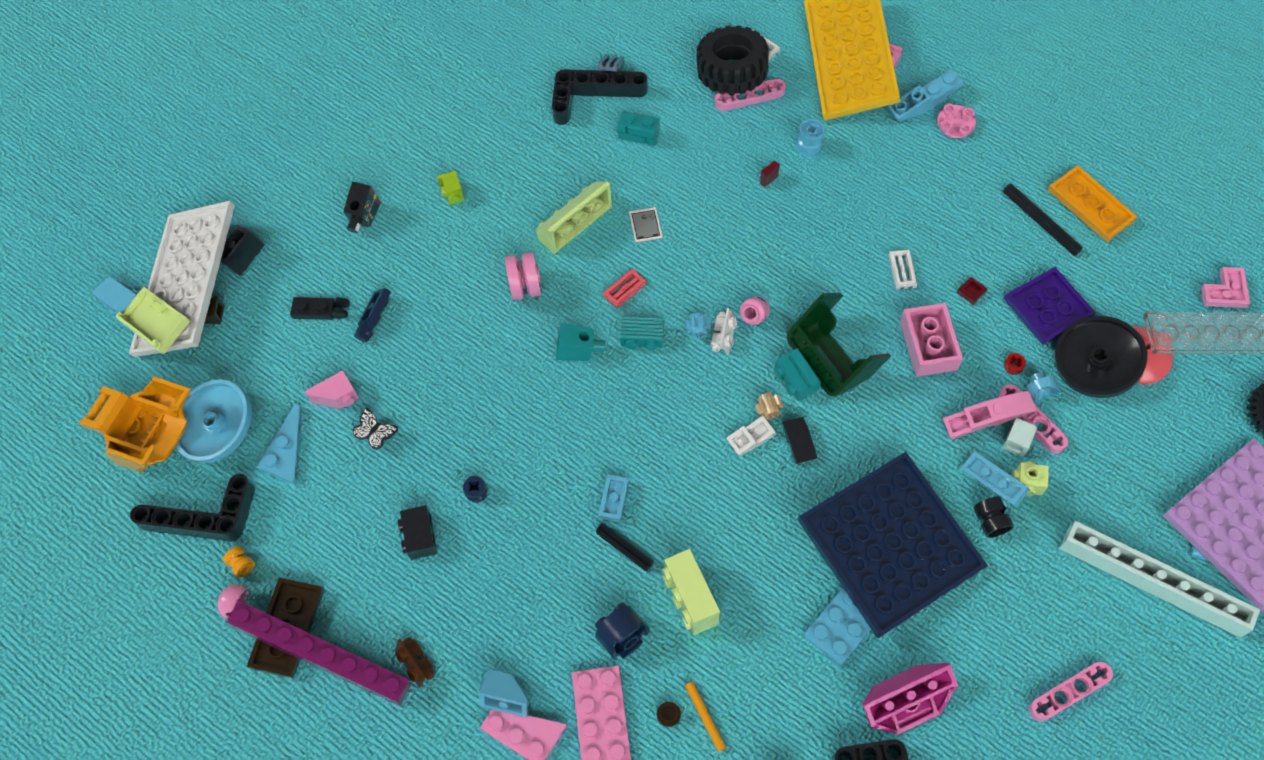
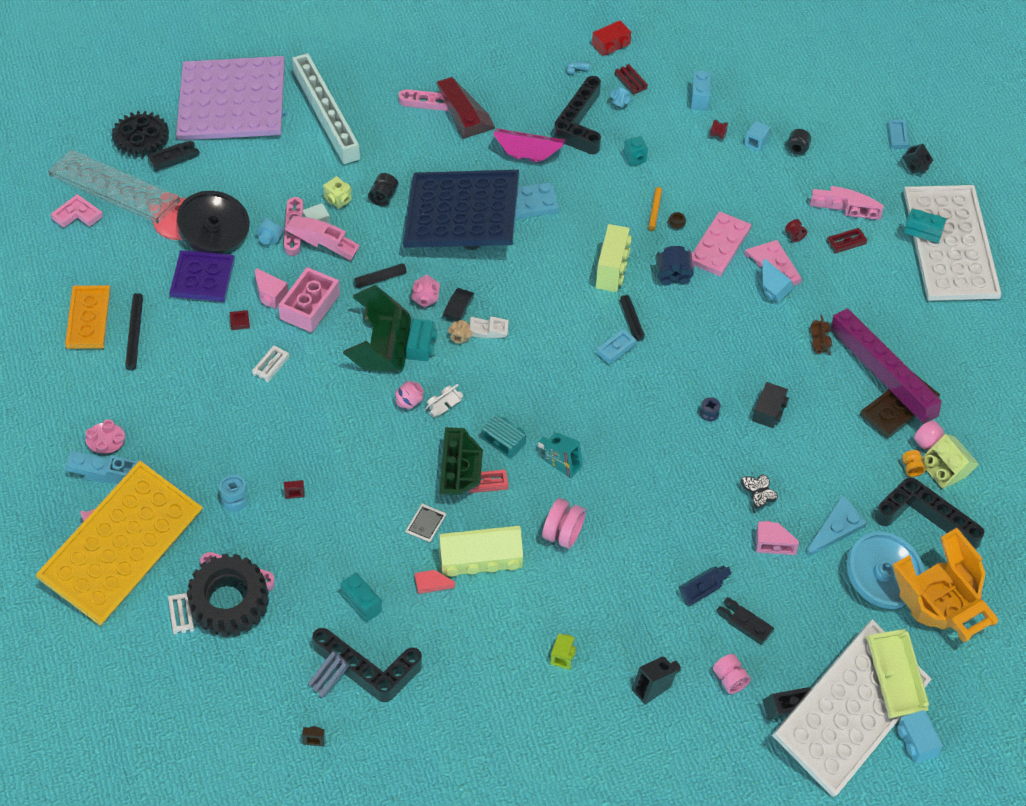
camera: 150 degrees left, 10 degrees down
medium azure gear [685,313,711,339] -> none
medium azure plate [961,451,1030,507] -> none
red bush [1004,353,1026,375] -> none
none -> black hinge [148,141,200,171]
none -> bright pink slope [255,268,288,309]
none -> dark brown plate [302,726,326,747]
none -> black axle [354,263,407,288]
none -> bright pink brick [412,275,440,308]
none -> coral tile [415,570,455,594]
none -> dark red wedge [436,77,495,139]
none -> dark green wedge [440,427,483,495]
none -> bright pink wheel [713,654,751,694]
none -> yellowish green slope [921,434,979,489]

